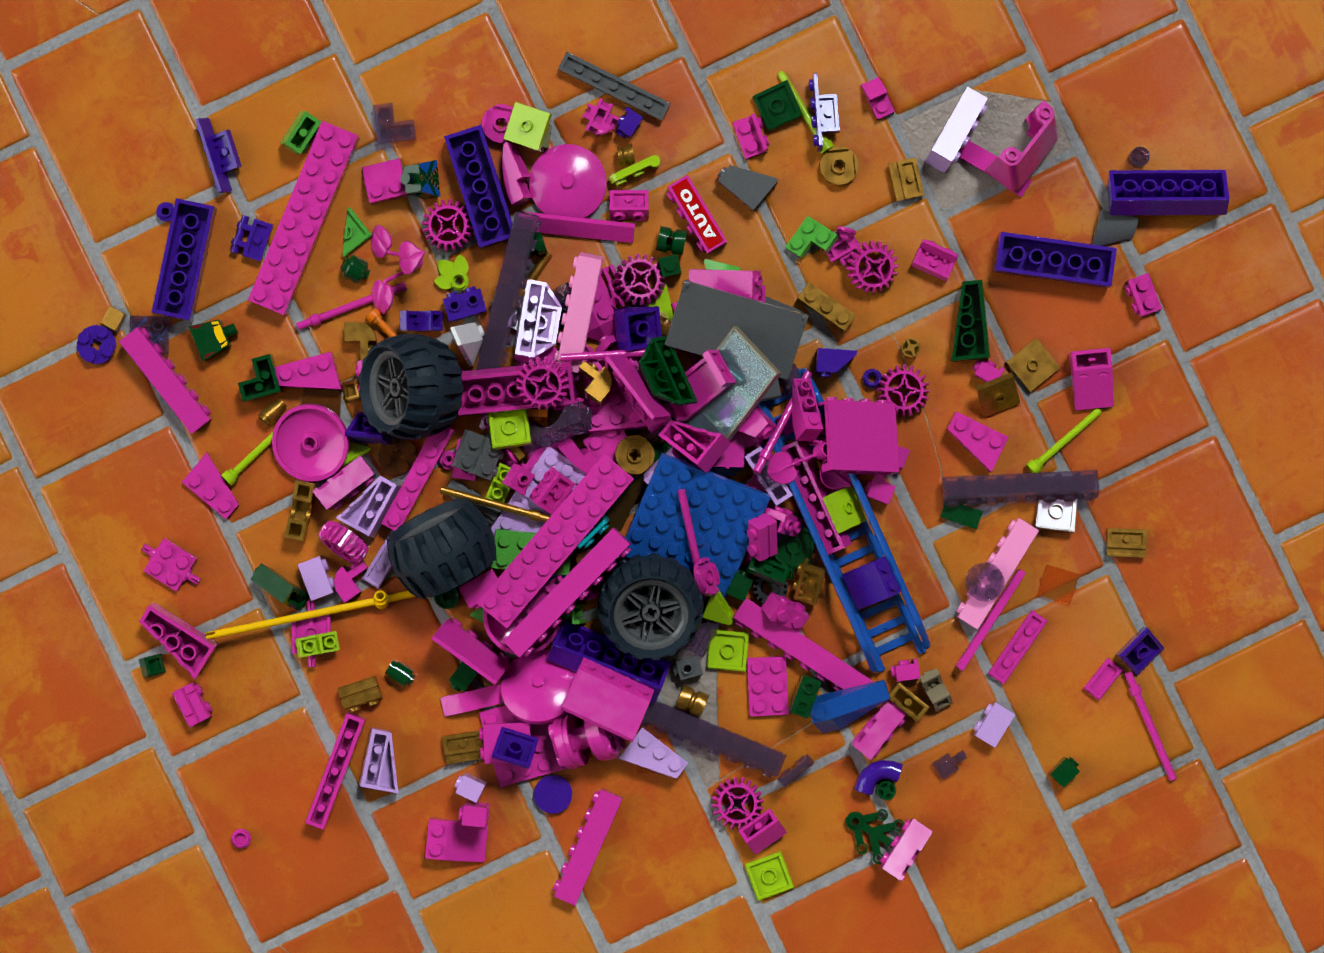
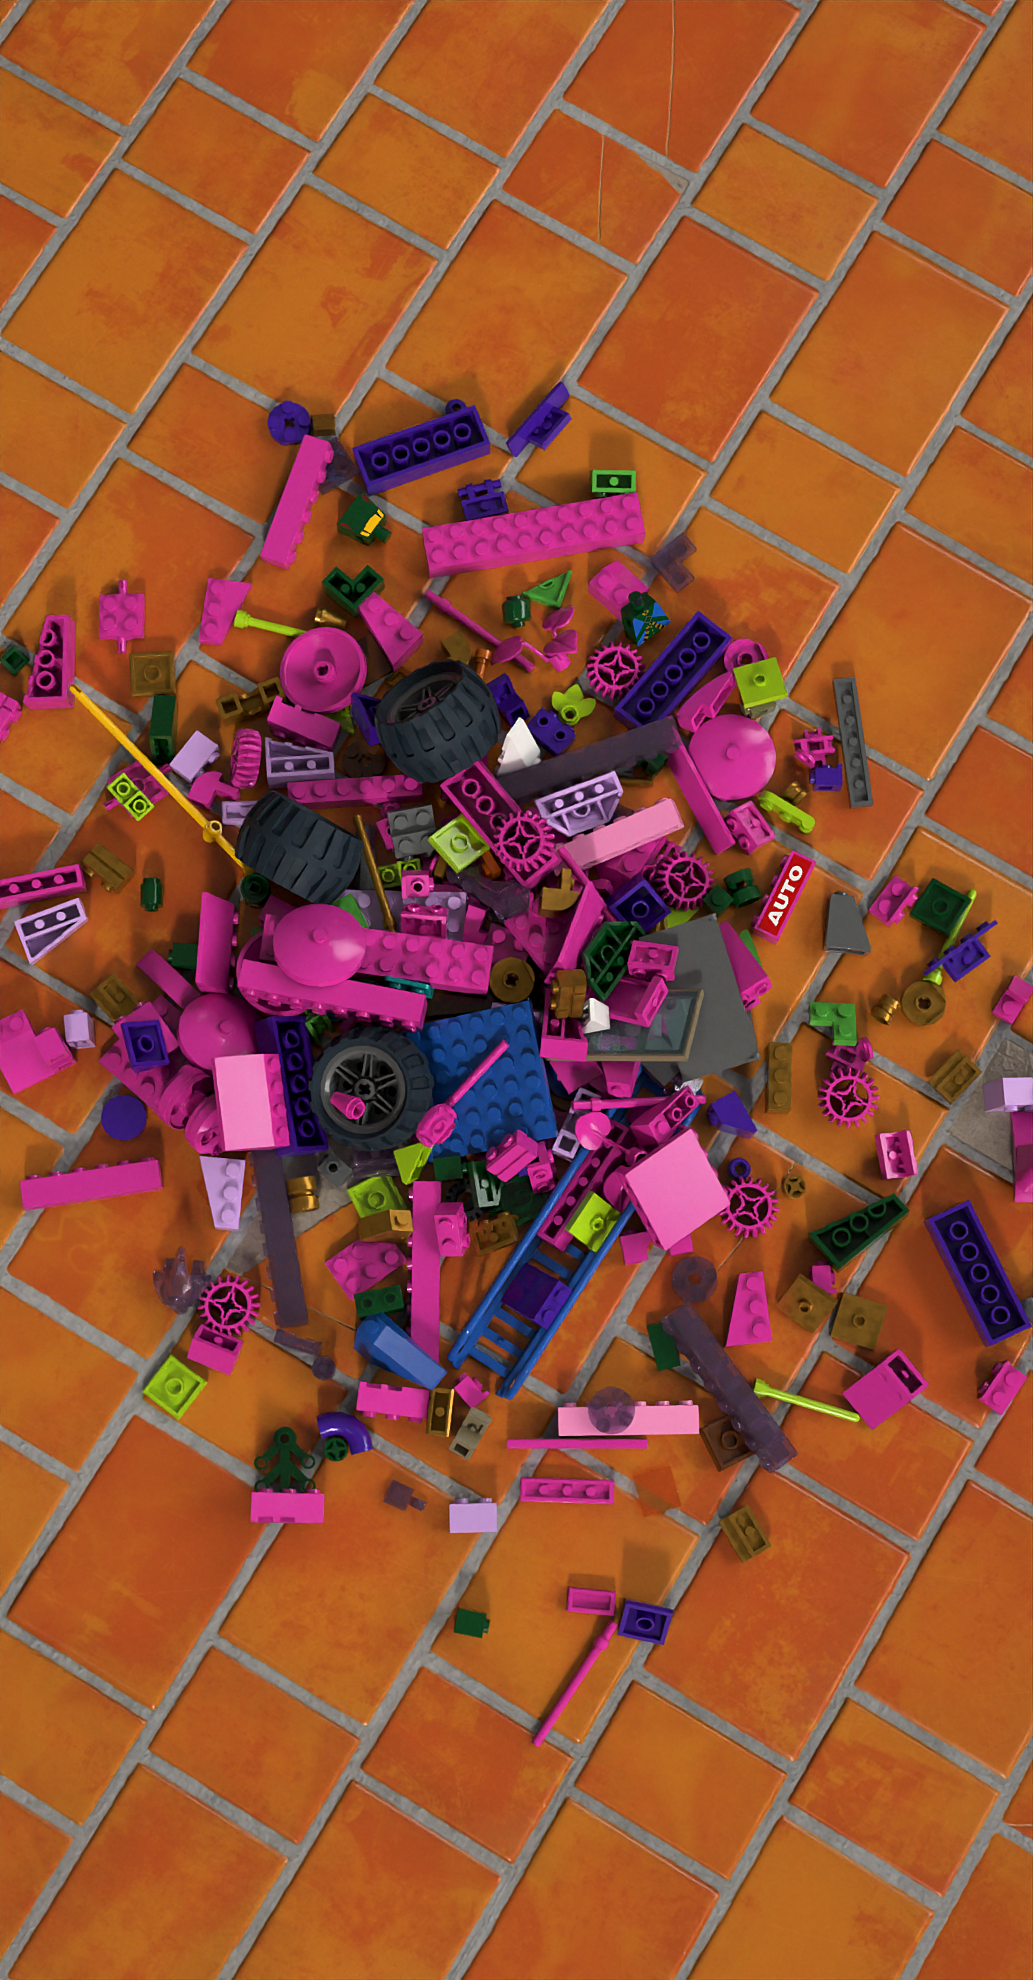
camera: 50 degrees right, 10 degrees down
none -> pearl gold plate [129,651,176,698]
none -> piece [153,1246,212,1315]
none -> dark pink dish [273,904,366,987]
none -> clear purple wheel [312,1357,336,1381]
none -> dark pink cone [330,1092,365,1119]
none -> pearl gold slope [358,1209,413,1244]
none -> pearl gold brick [549,969,587,1019]
none -> white slope [578,998,610,1034]
none -> dark pink bracket [627,940,679,982]
none -> plate [671,1256,718,1303]
none -> pearl gold wheel [870,994,902,1026]

